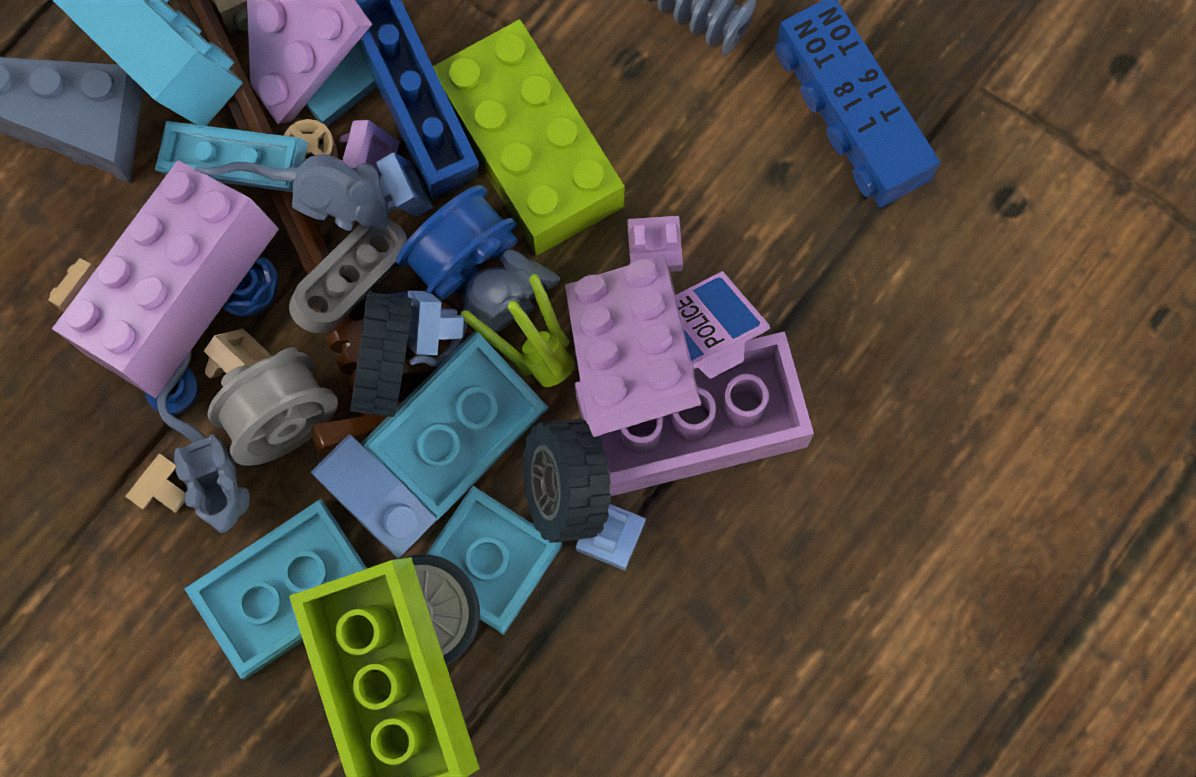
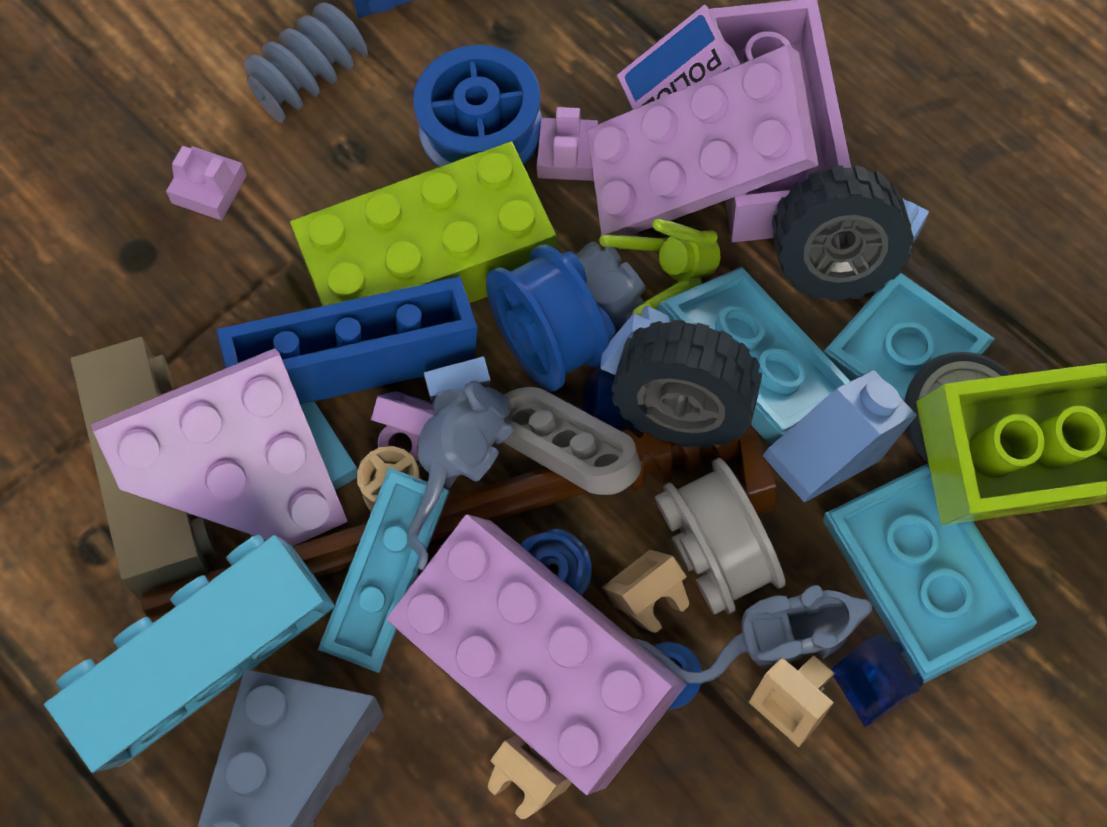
camera: 80 degrees left, 10 degrees down
none -> blue wheel [413,45,542,168]
none -> clear blue tile [831,633,924,727]

